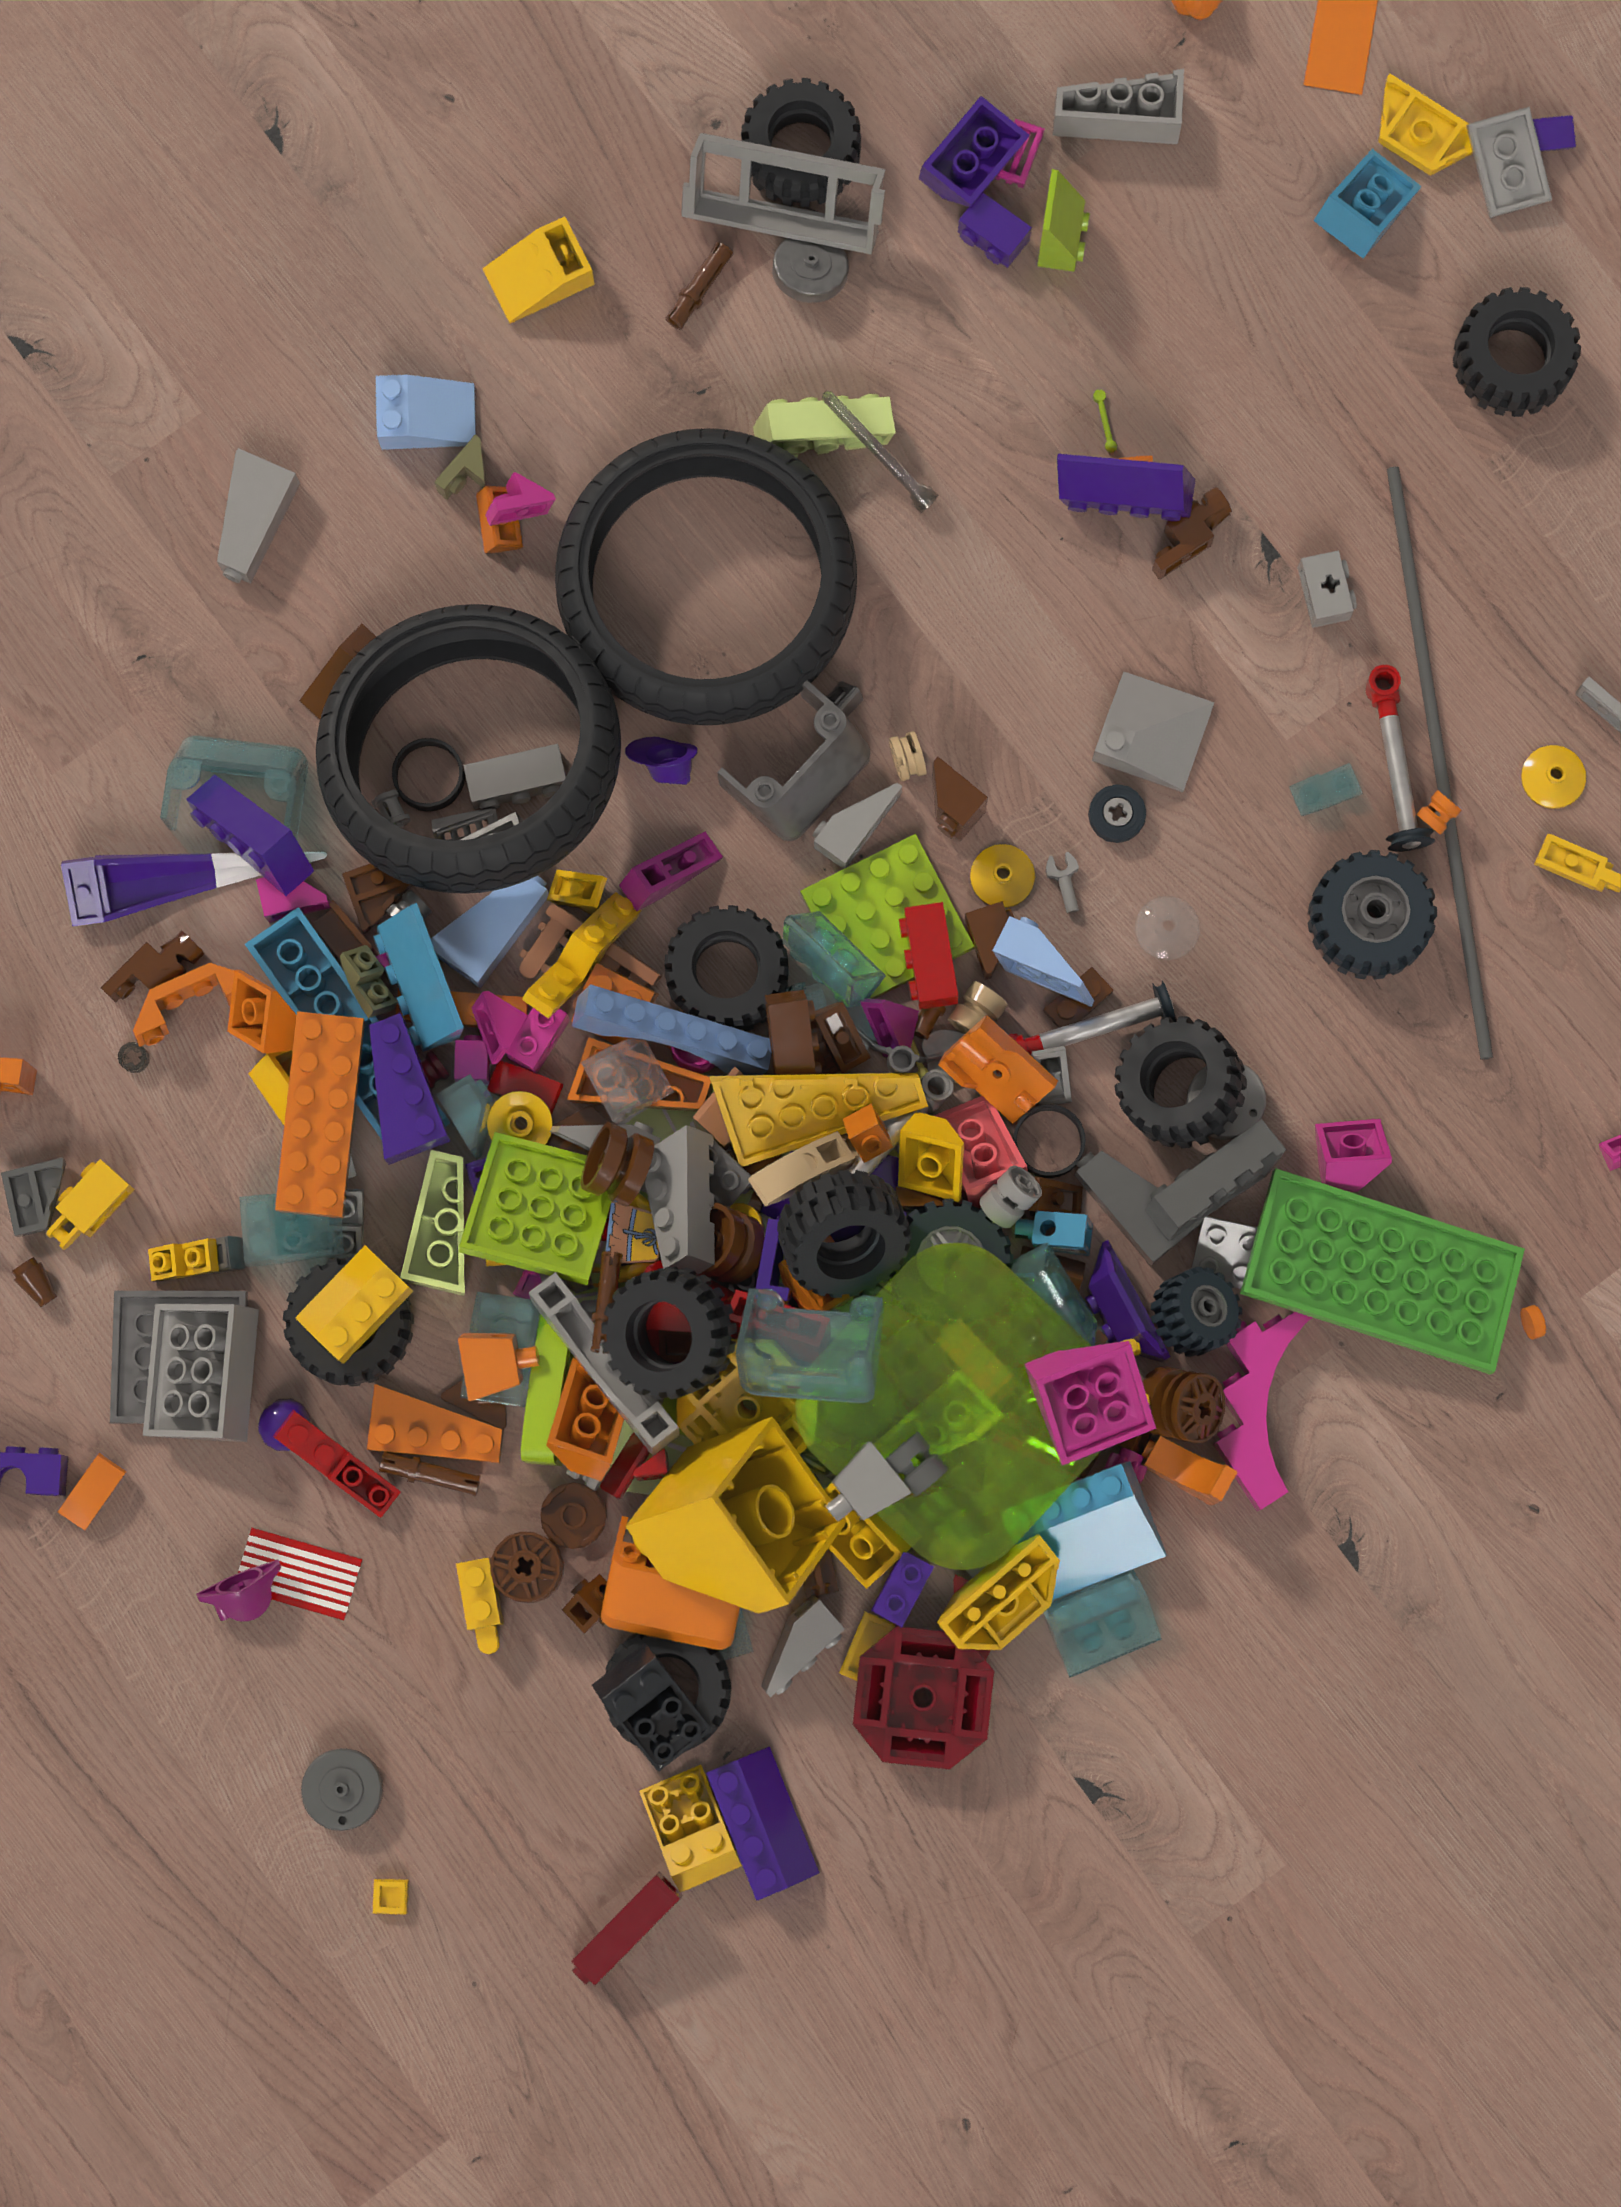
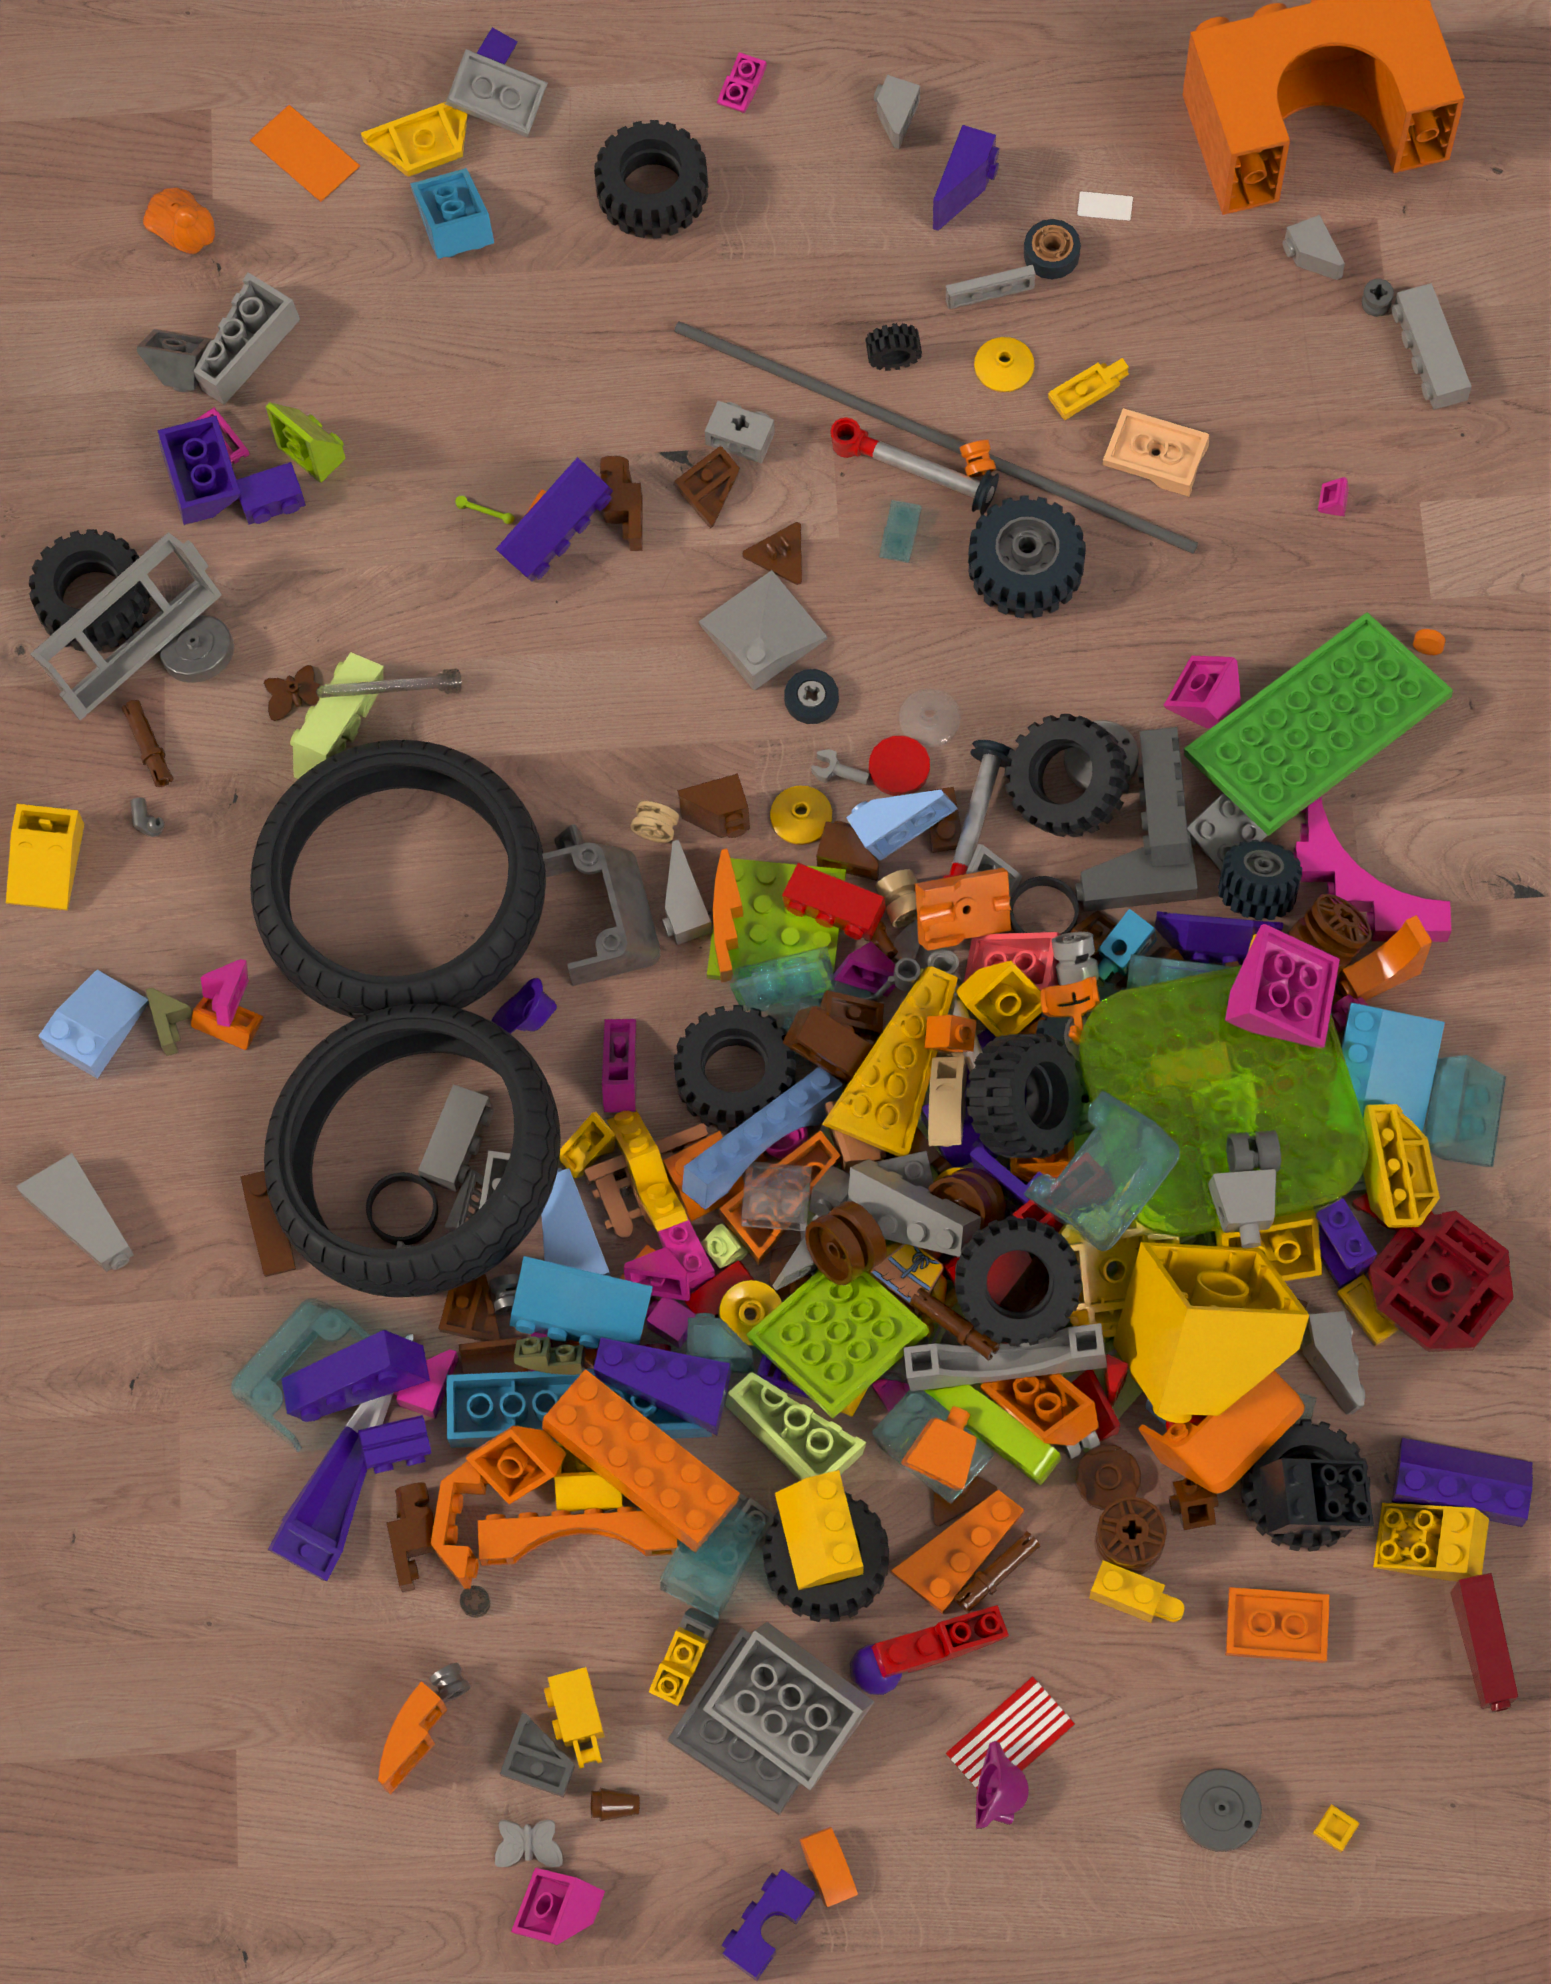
camera: 55 degrees left, 10 degrees down
none -> flat silver arm [130,797,164,837]
none -> flat silver slope [137,329,212,392]
none -> reddish brown piece [264,665,323,721]
none -> dark purple brick [358,1415,431,1474]
none -> flat silver wheel [429,1663,471,1703]
none -> orange arch [478,1507,679,1566]
none -> reddish brown wing [673,446,740,529]
none -> yellowish green bracket [701,1224,749,1268]
none -> orange slope [713,848,743,983]
none -> reddish brown piece [742,522,802,585]
none -> flat silver brick [809,1165,850,1216]
none -> black tyre [865,323,922,371]
none -> red tile [869,736,930,796]
none -> orange helmet [1040,976,1100,1046]
none -> light nougat piece [1103,408,1209,497]
none -> orange plate [1225,1587,1330,1663]

